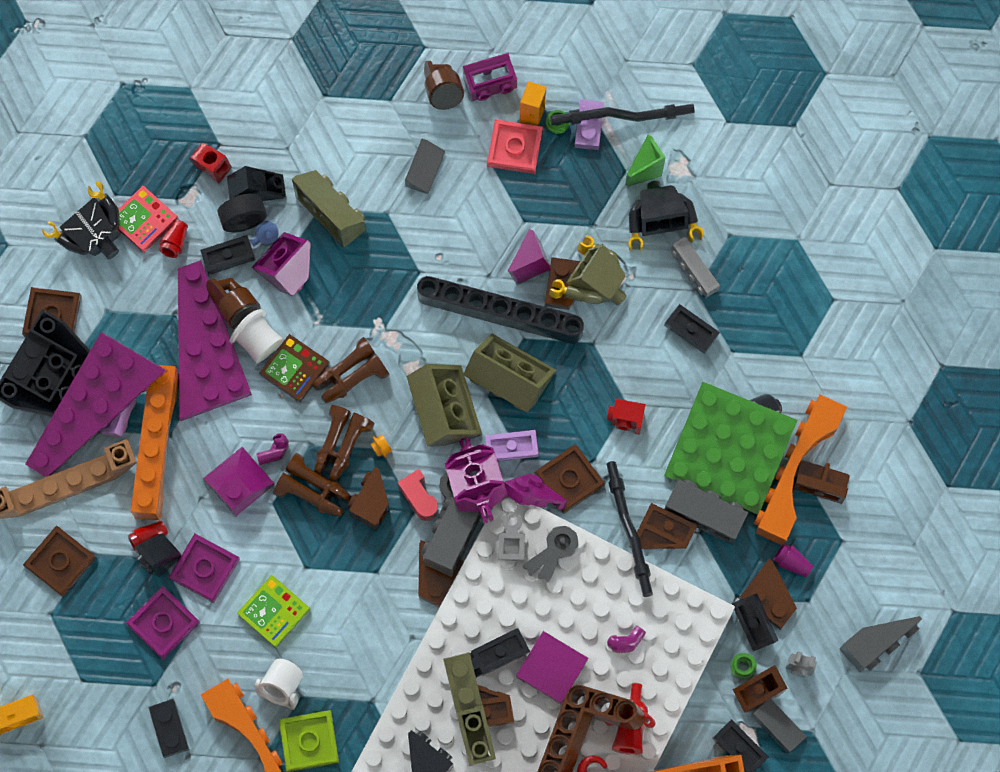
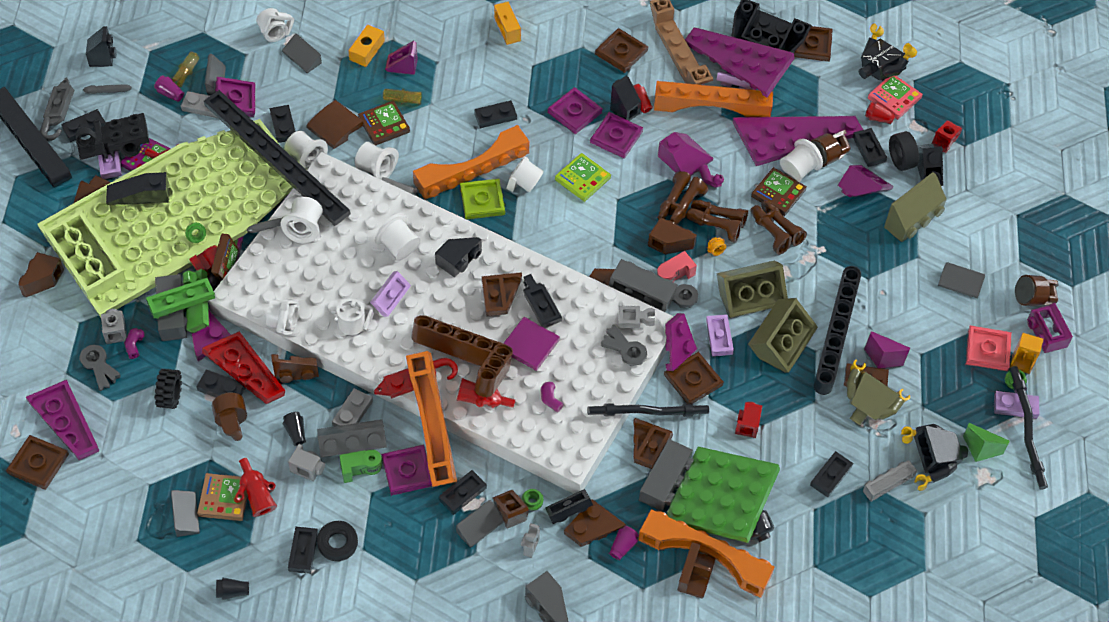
camera: 90 degrees right, 15 degrees down
medium blue piece [249,221,279,247] -> none
olive slope [443,652,496,766] -> none
magenta plate [445,437,508,523] -> none

